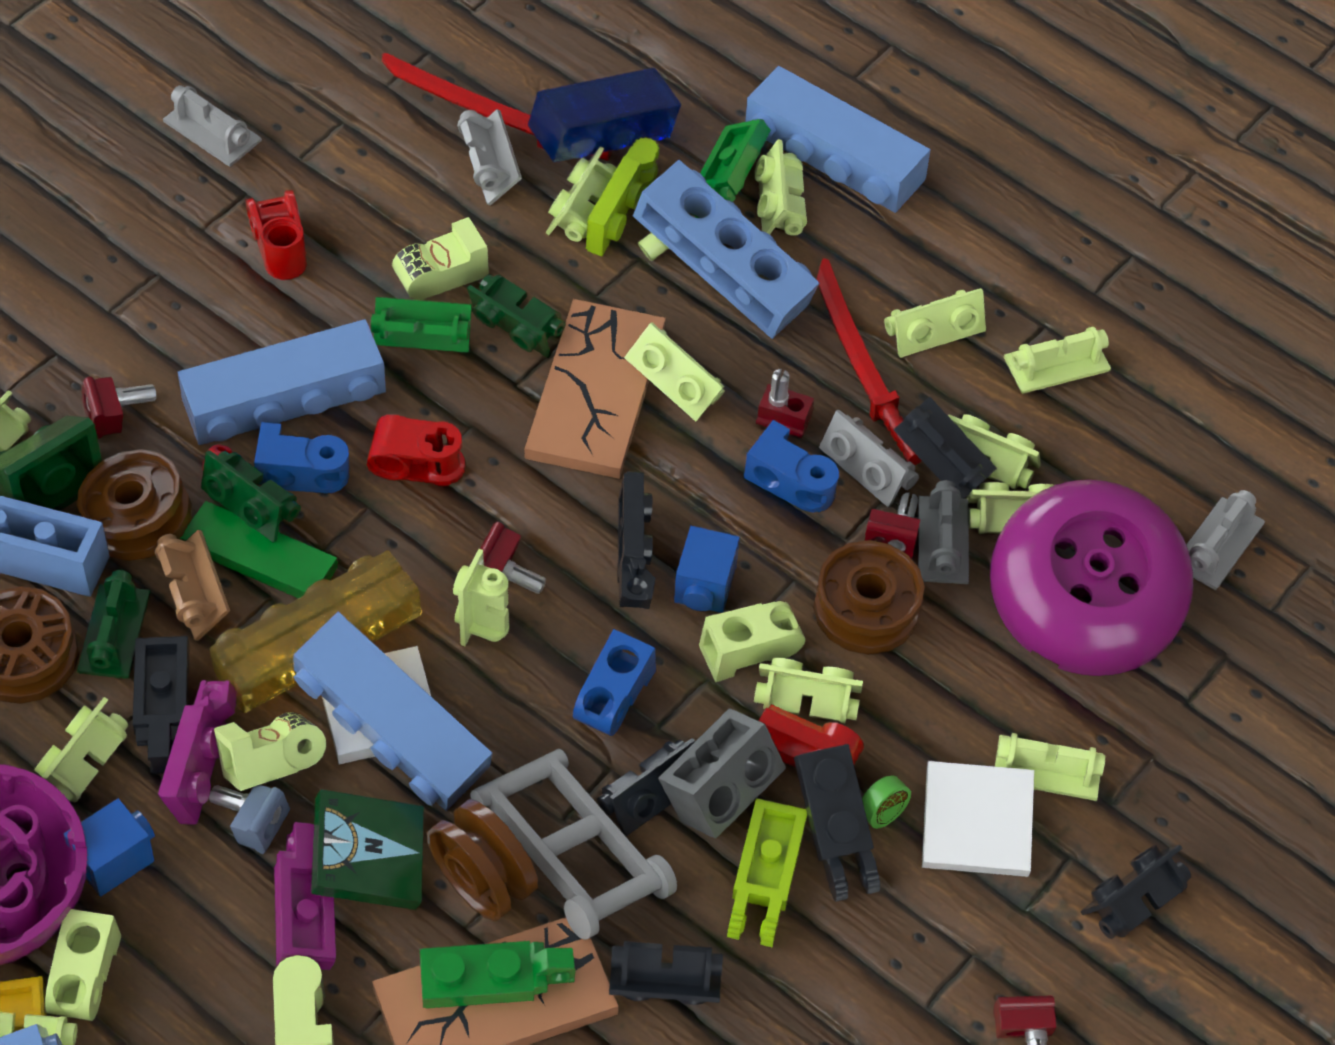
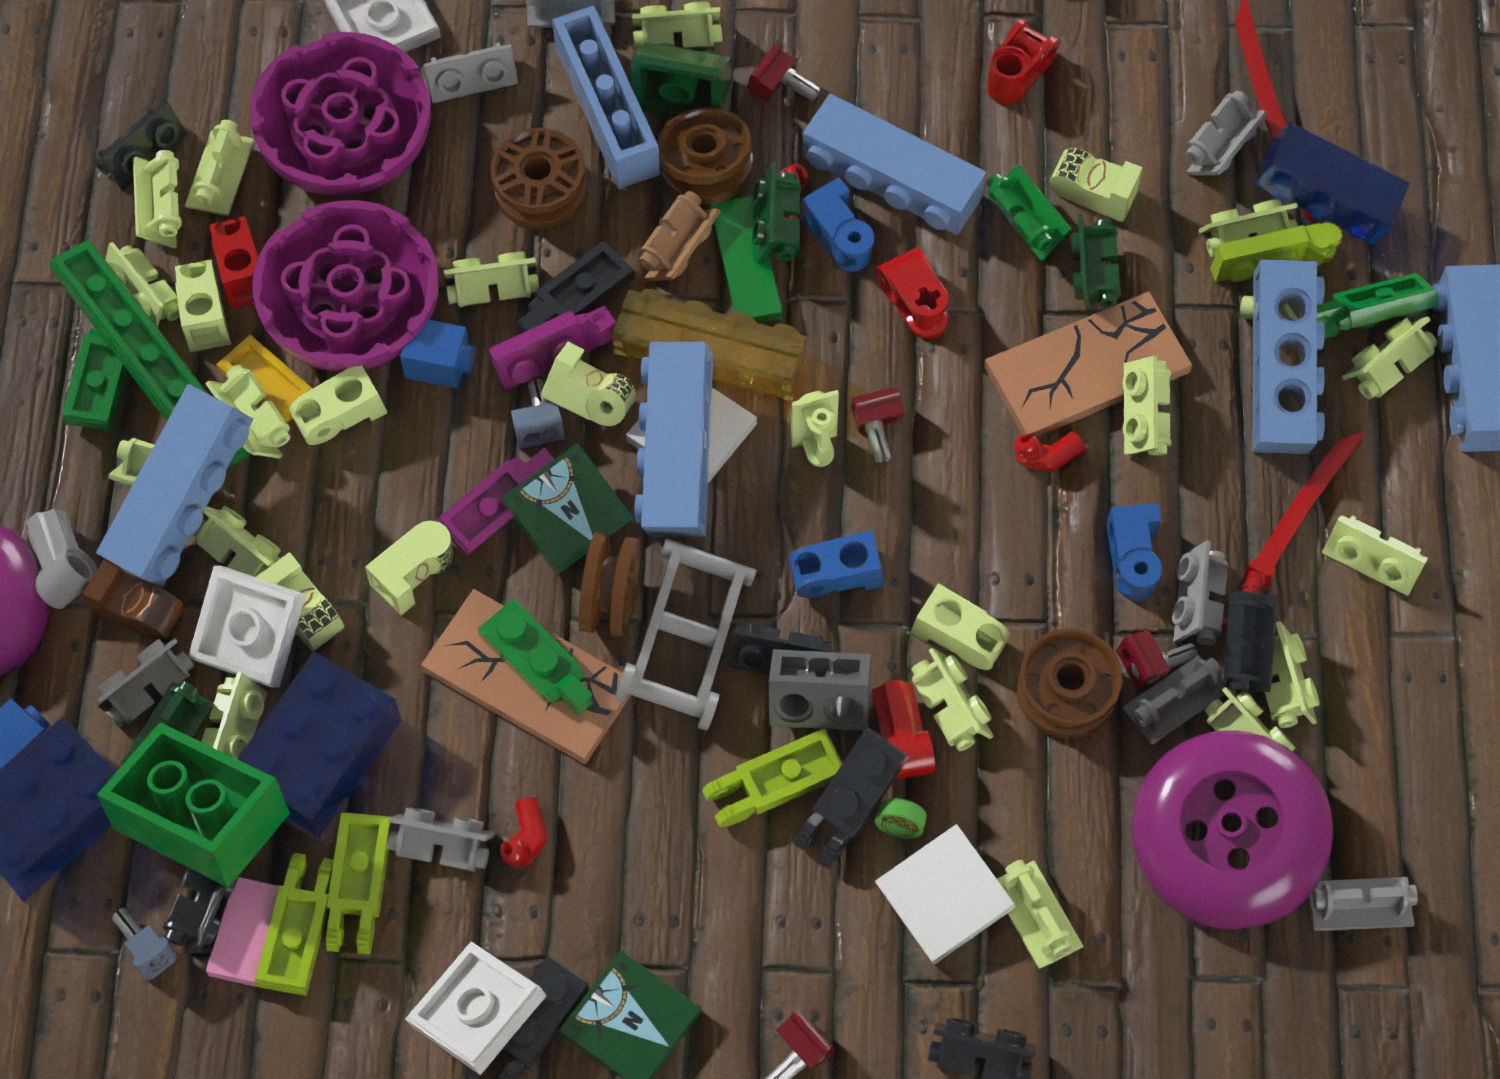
camera: 55 degrees right, 10 degrees up
dark green hinge [77,570,150,679] -> none
black hinge [609,941,723,1005] -> none
black hinge [617,471,656,609] -> none
blue brick [674,525,740,613] -> none
dark red piece [756,369,814,438] -> none
yellowish green hinge [1004,327,1111,394] -> none
none -> red arm [1014,431,1085,472]

